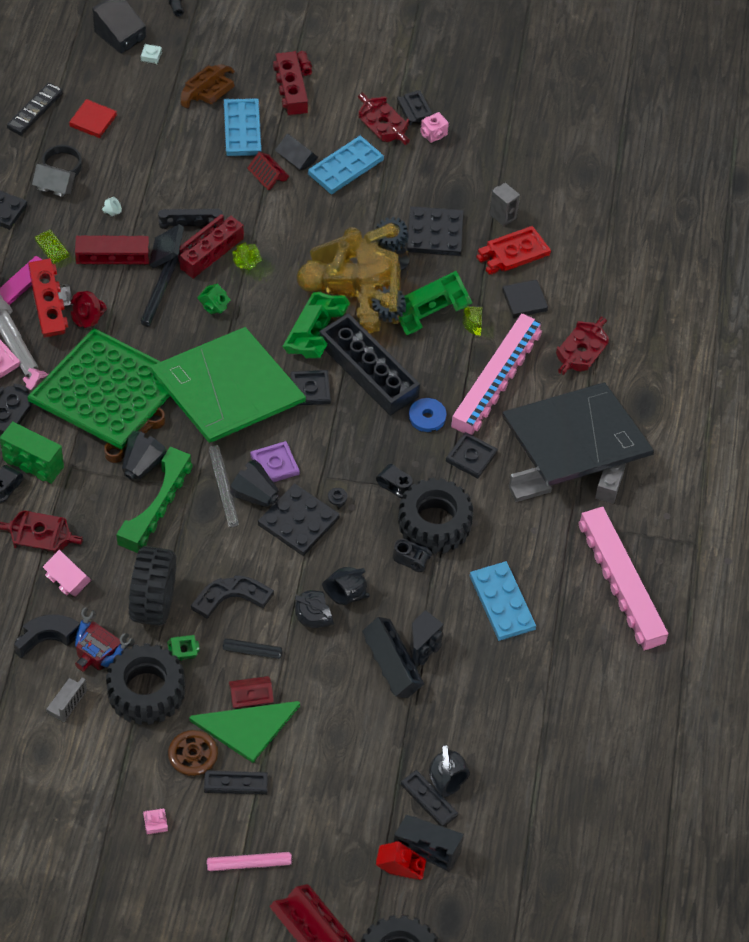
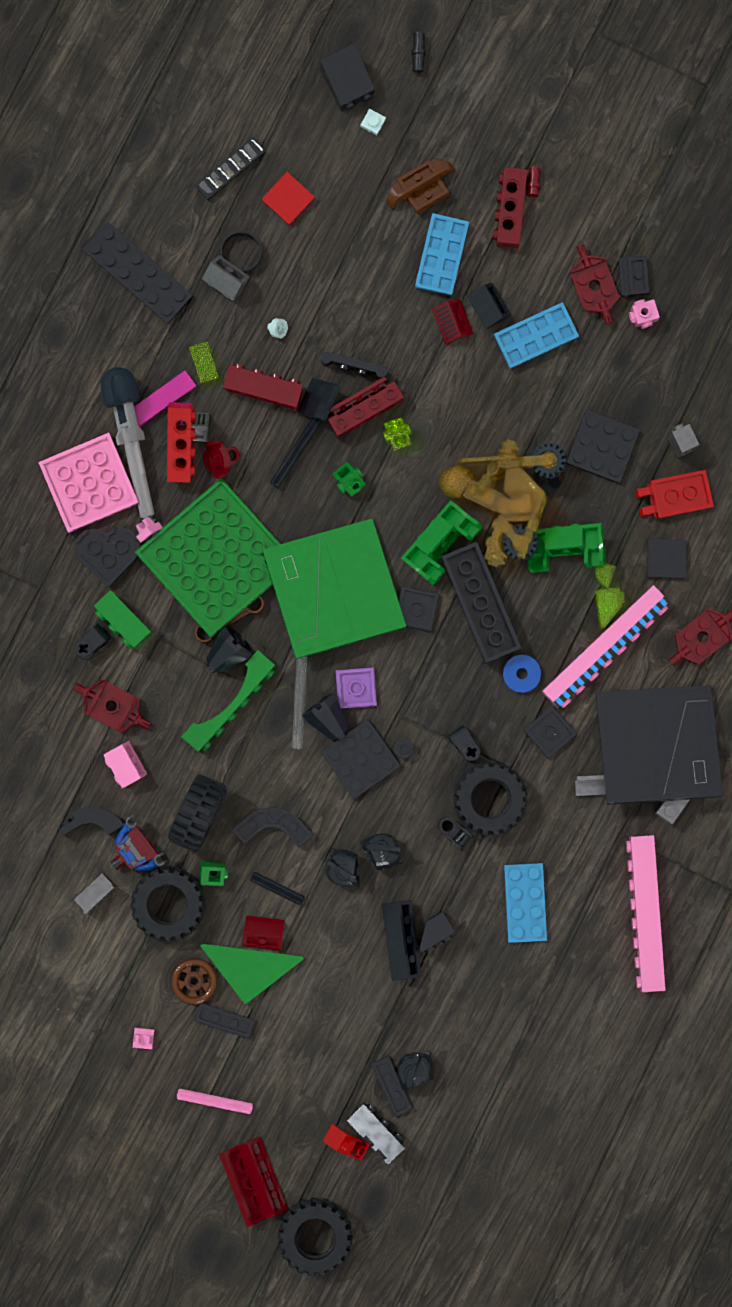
camera: 15 degrees right, 30 degrees up
none -> clear neon green slope [595,587,624,629]

